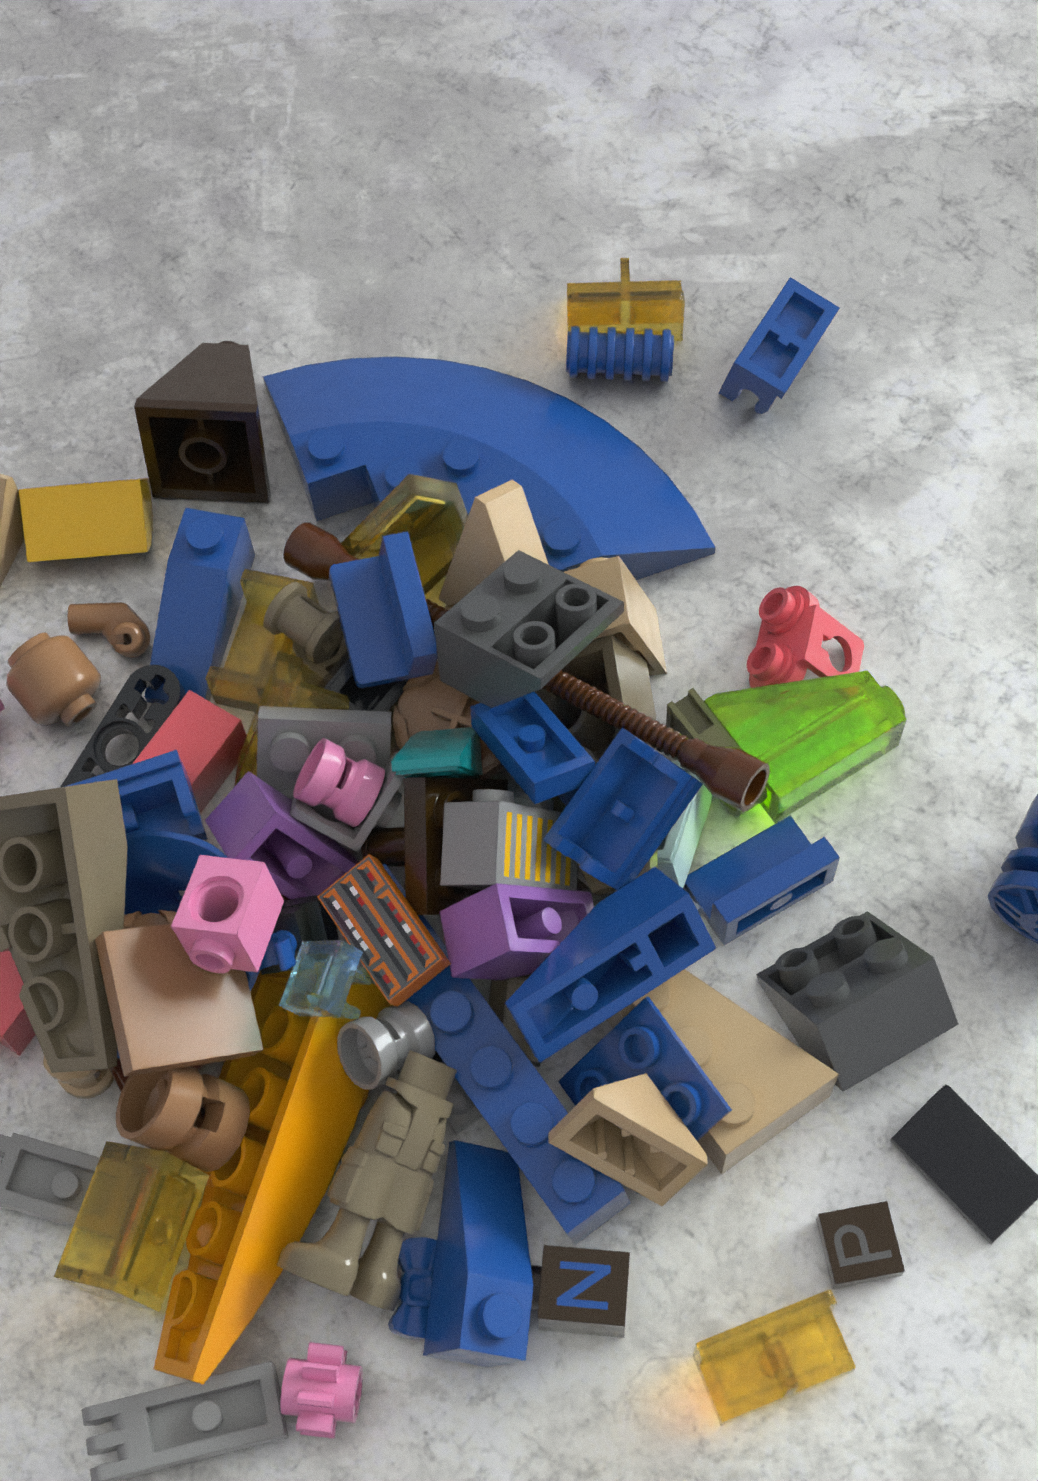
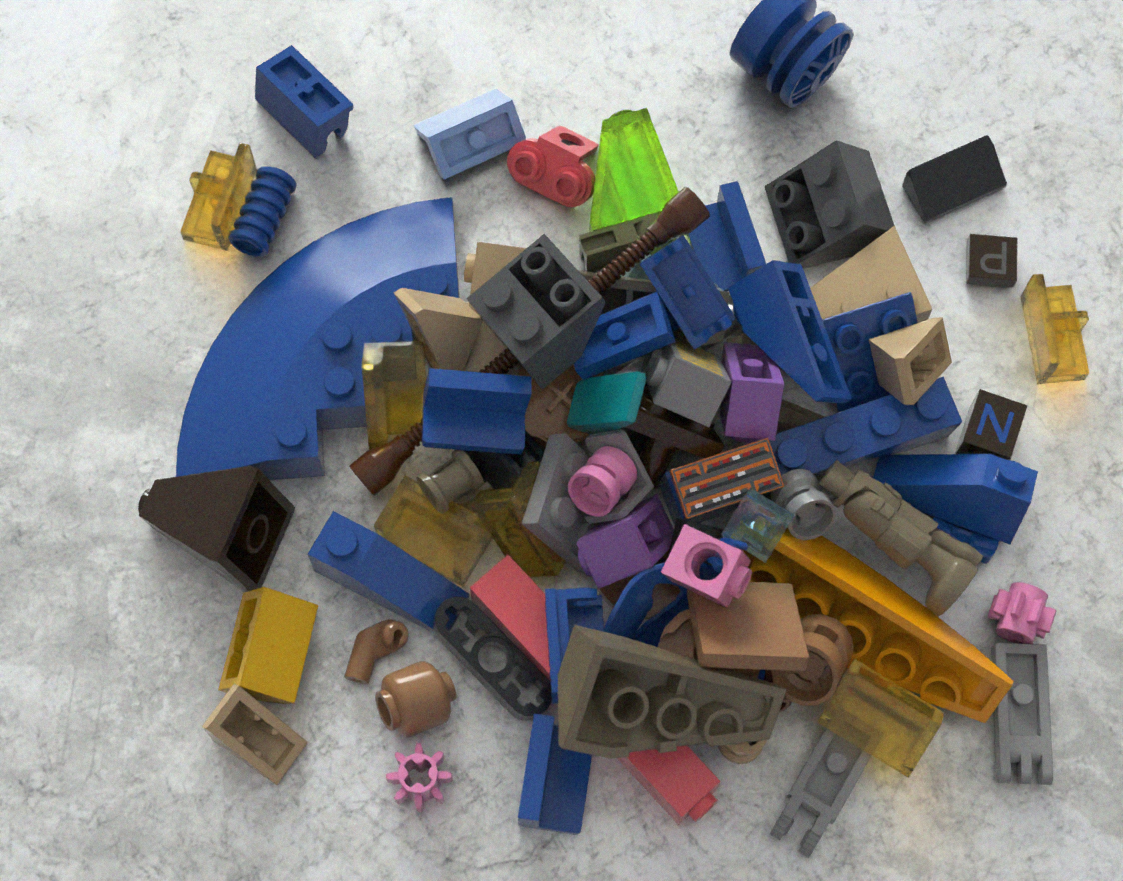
camera: 80 degrees left, 5 degrees up
none -> light blue panel [414,89,527,180]

